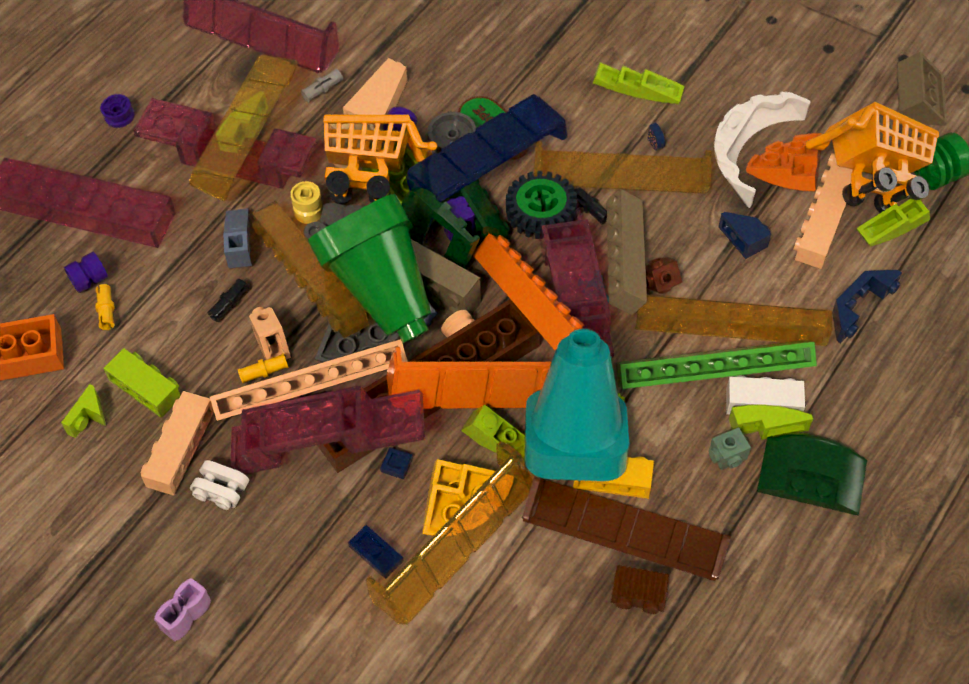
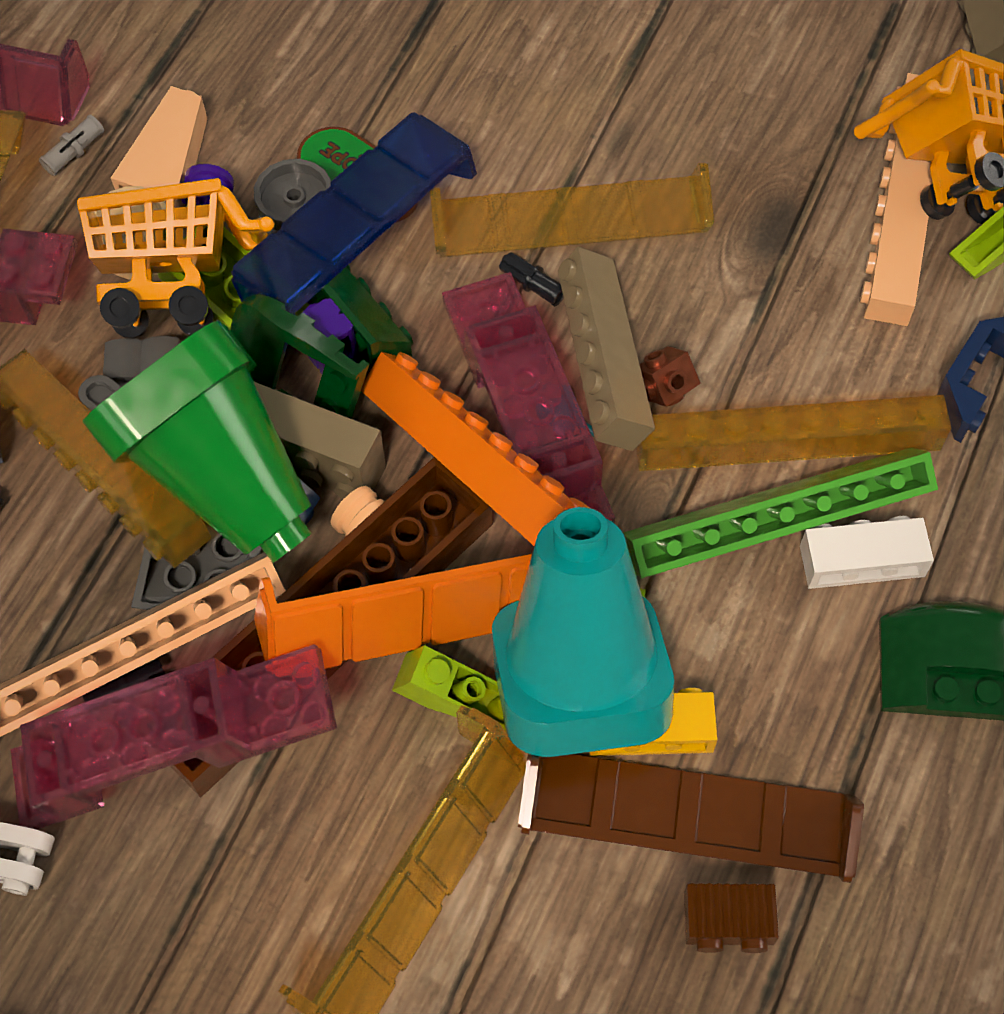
camera: 10 degrees left, 5 degrees up
yellow pin [237,353,289,384] -> none
light nougat torso [249,307,291,360] -> none
light yellow wheel [291,181,323,224] -> none
clear blue plate [348,525,404,579] -> none
dark blue tile [380,447,413,480] -> none
yellow brick [422,459,513,536] -> none
wheel [506,171,577,239] -> none
lime slope [593,62,684,104] -> none
dark blue tile [647,123,665,150] -> none
sand green brick [708,427,751,470] -> none
white windscreen [714,92,810,208] -> none
dark blue slope [719,212,771,259] -> none
lime slope [729,405,813,440] -> none
orange brick [746,133,822,192] -> none

